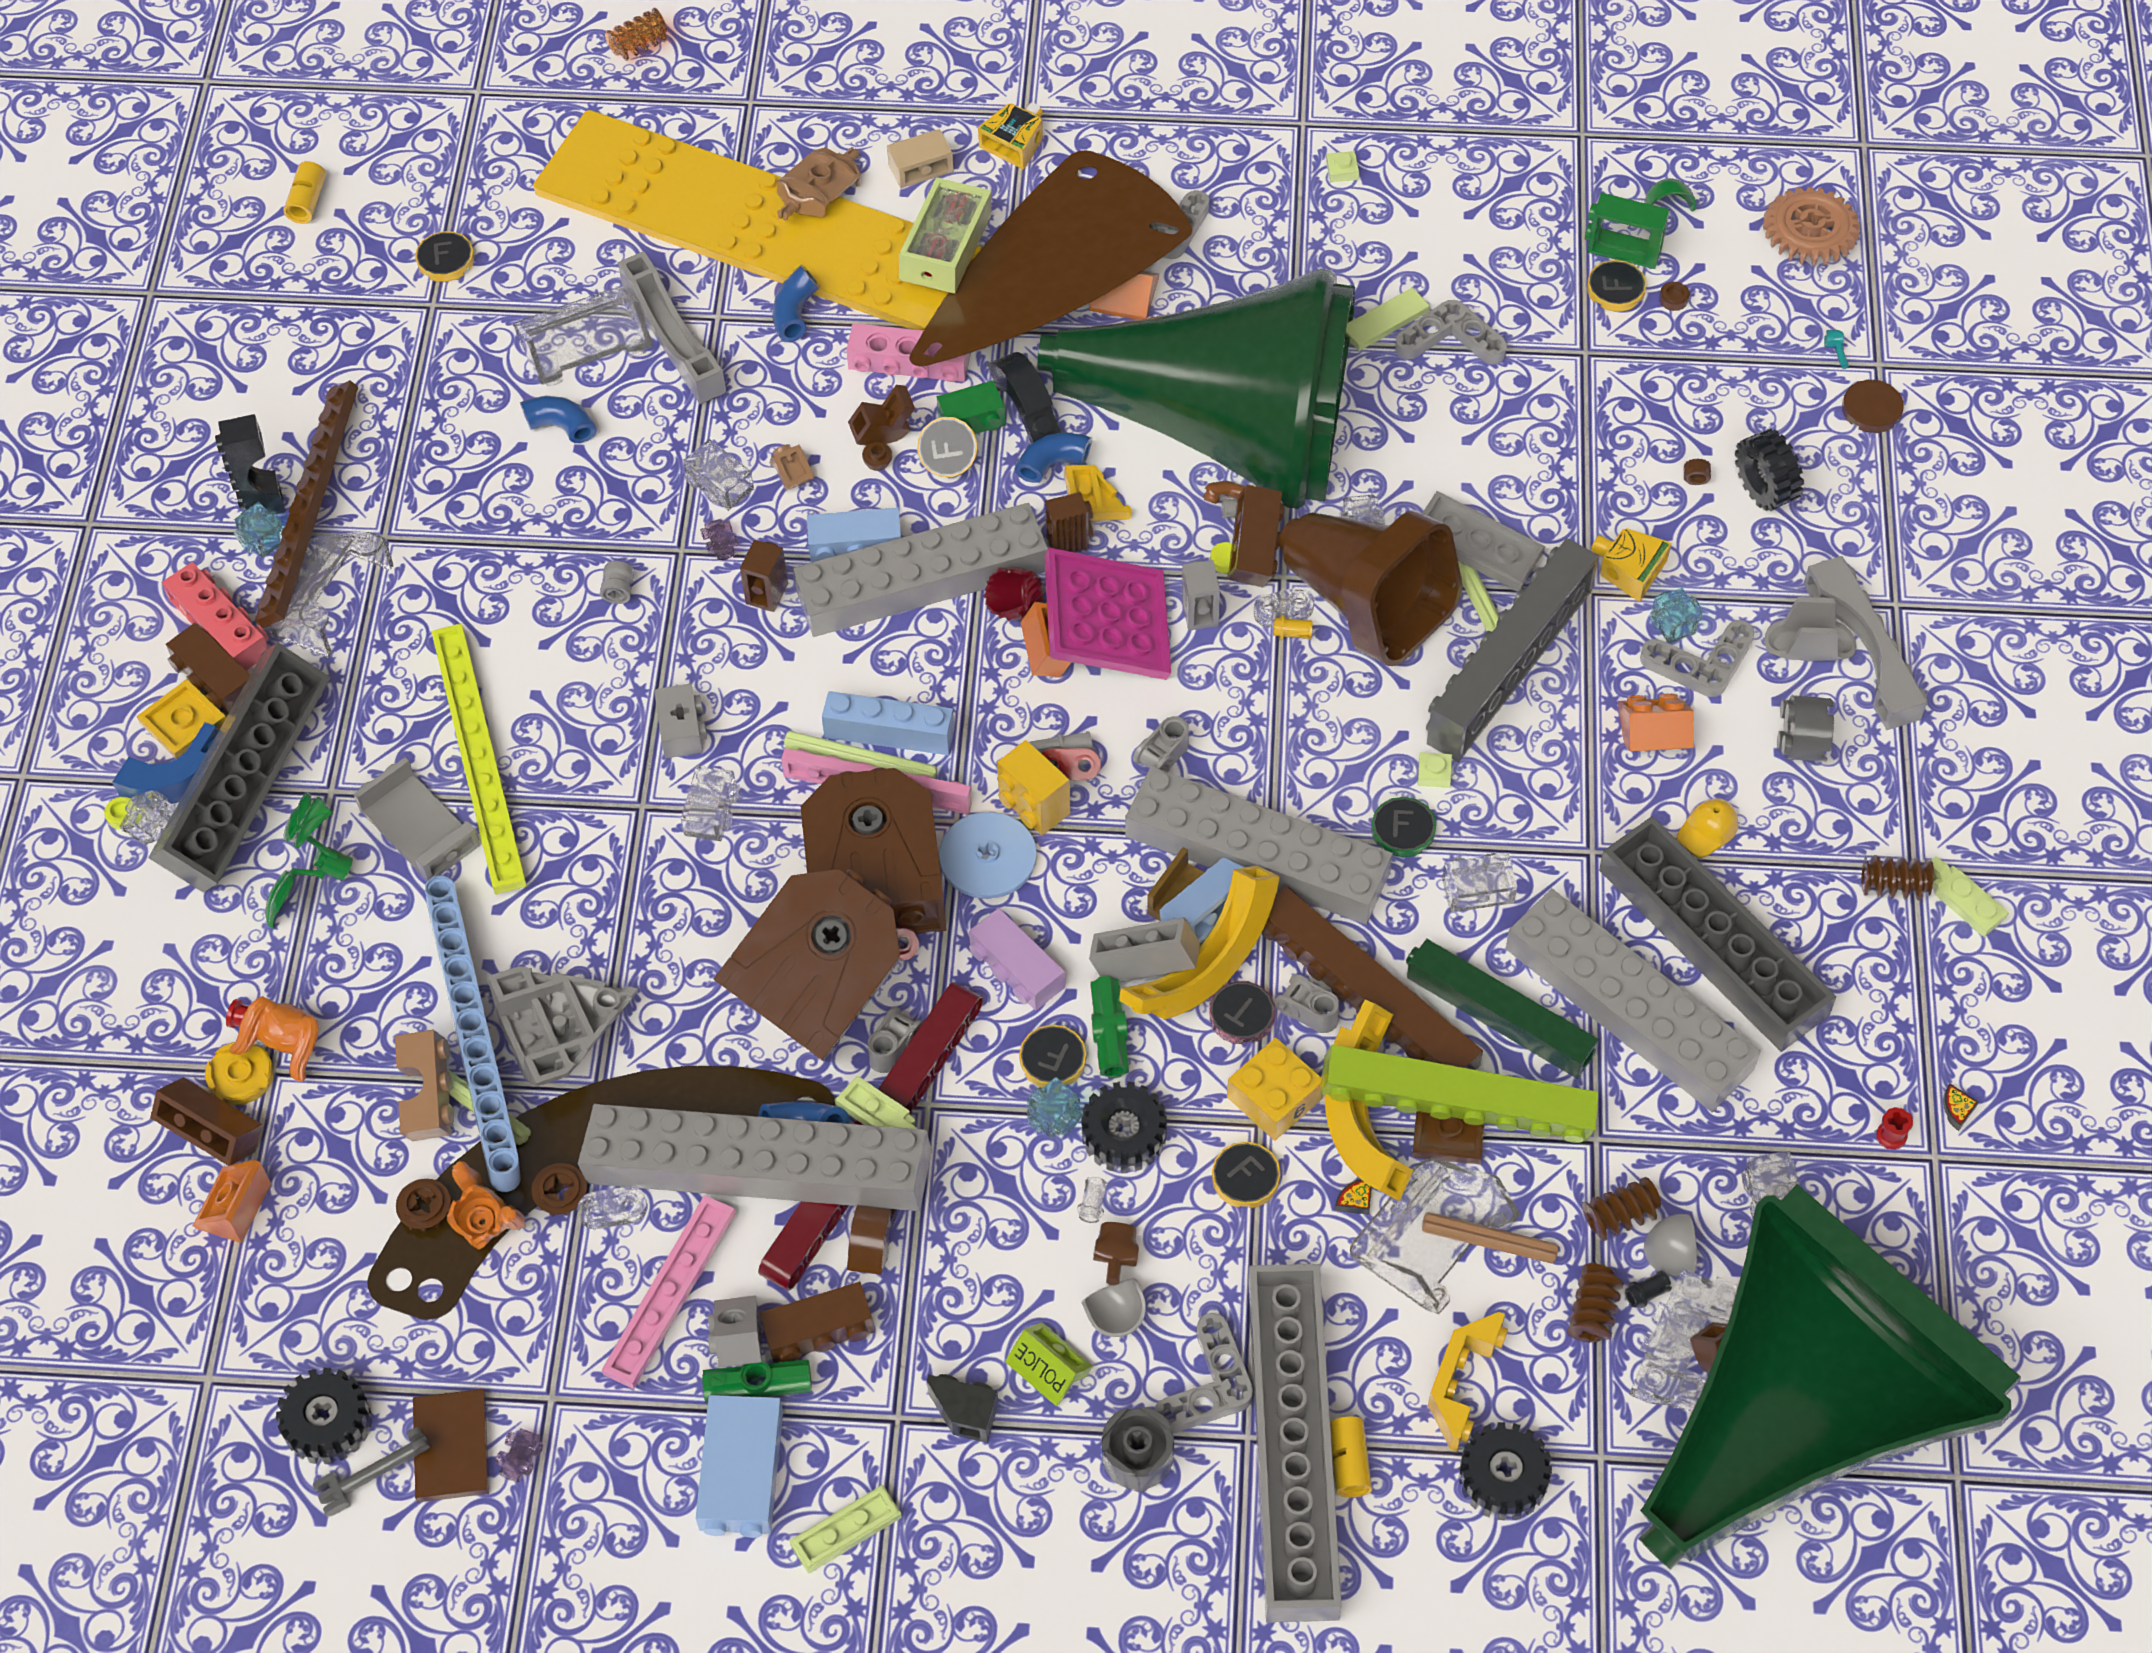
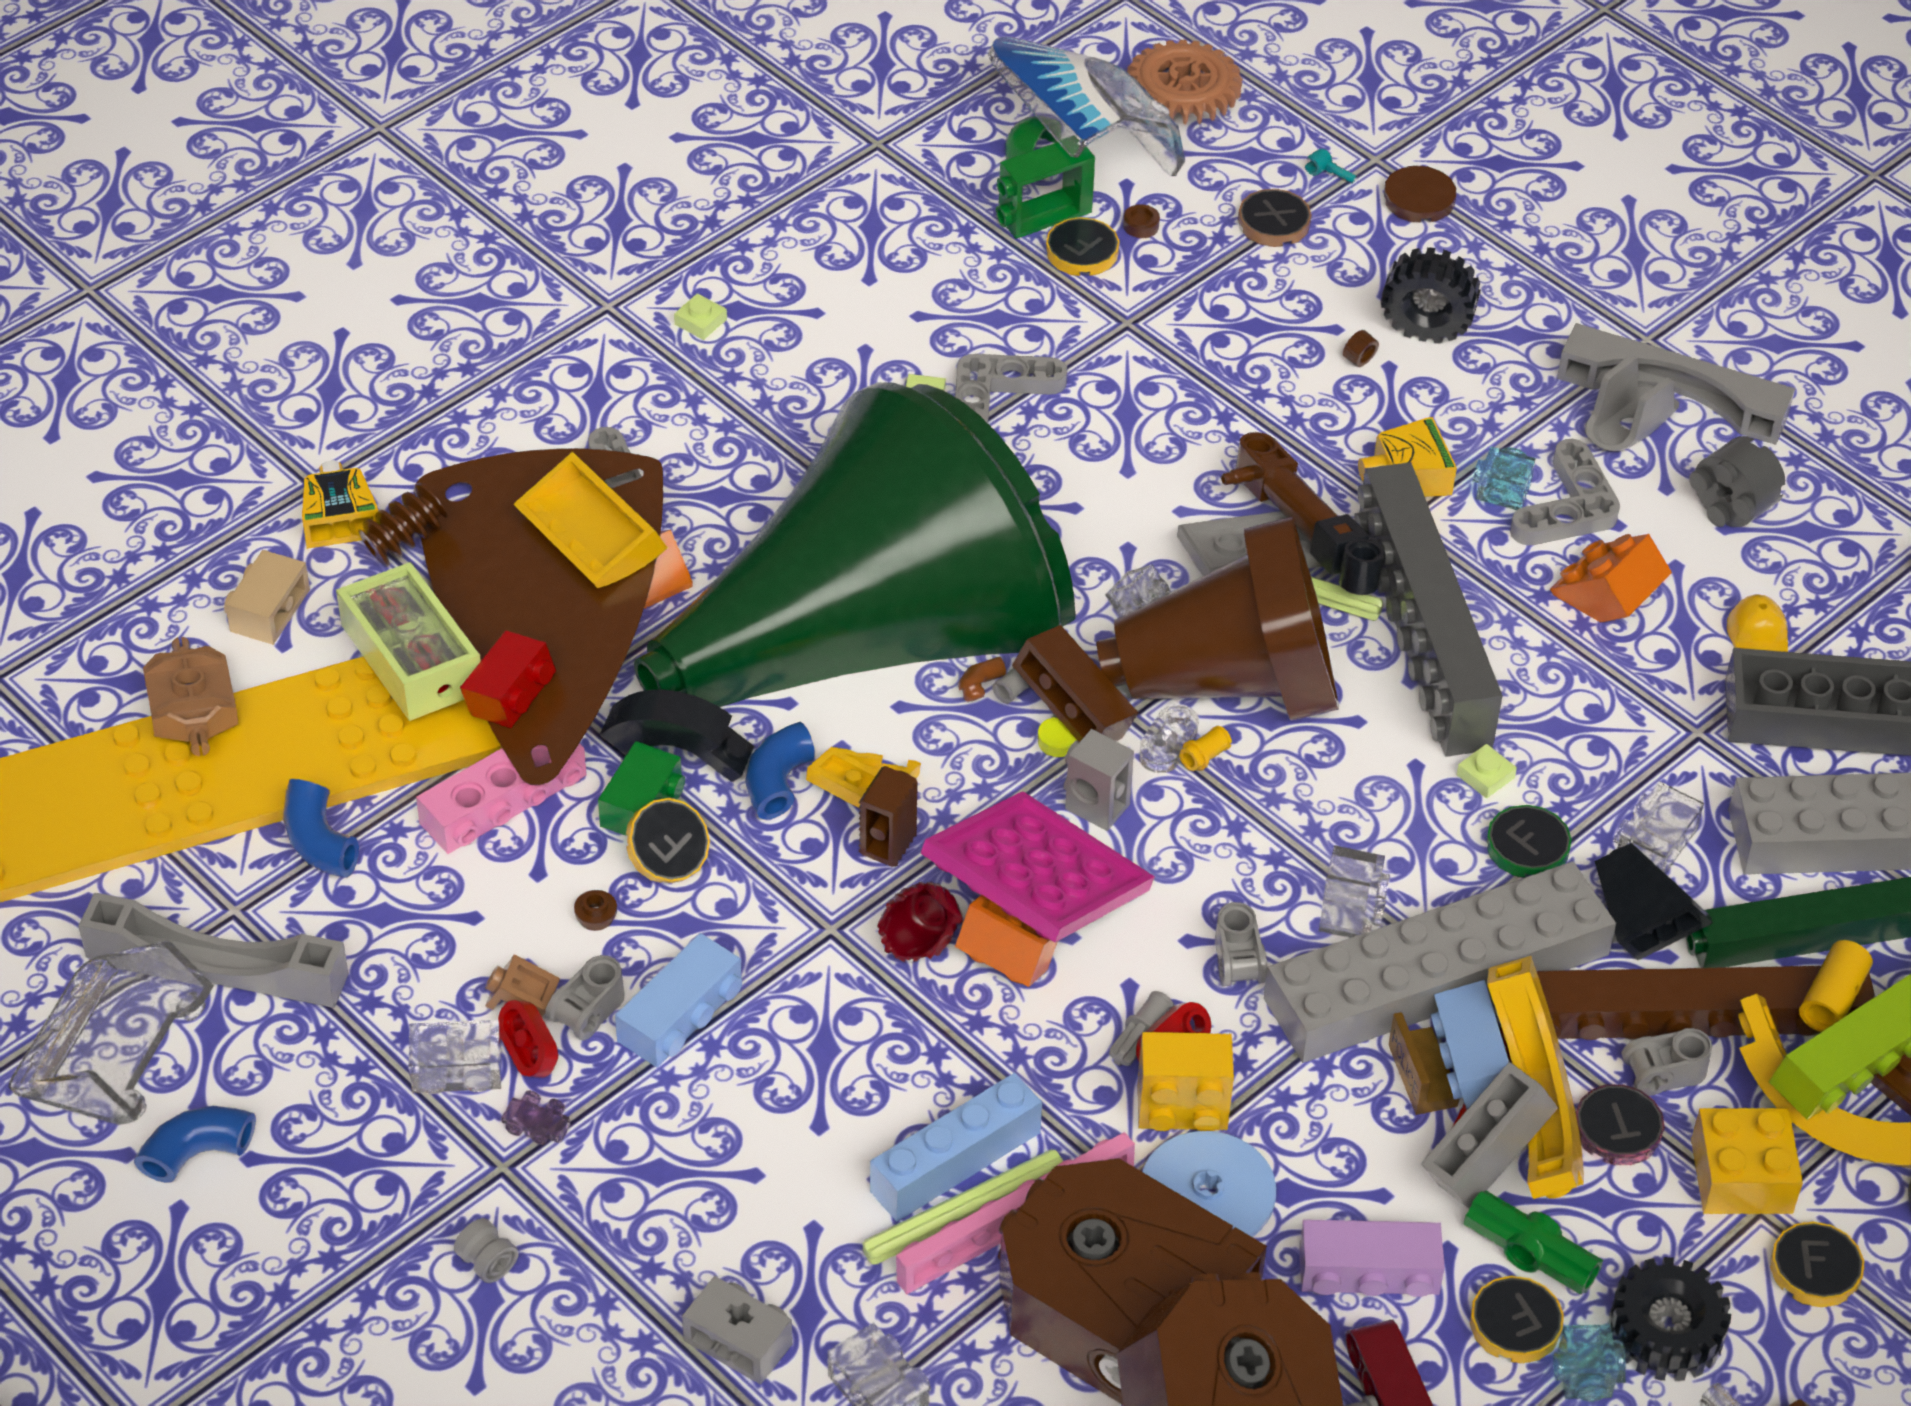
camera: 50 degrees left, 10 degrees down
reddish brown brick [740,539,788,612] -> none
light grey brick [793,502,1048,637] -> none
reddish brown brick [848,384,915,446] -> none
none -> reddish brown piece [358,483,447,567]
none -> red brick [460,630,556,728]
none -> red plate [497,1000,558,1078]
none -> yellow slope [514,452,668,588]
none -> light grey piece [545,955,625,1041]
none -> windscreen [988,37,1185,177]
none -> piece [1221,432,1384,595]
none -> tile [1238,189,1312,247]
none -> clear brick [1319,845,1391,938]
none -> black slope [1594,843,1713,960]
none -> yellow pin [1799,940,1873,1032]

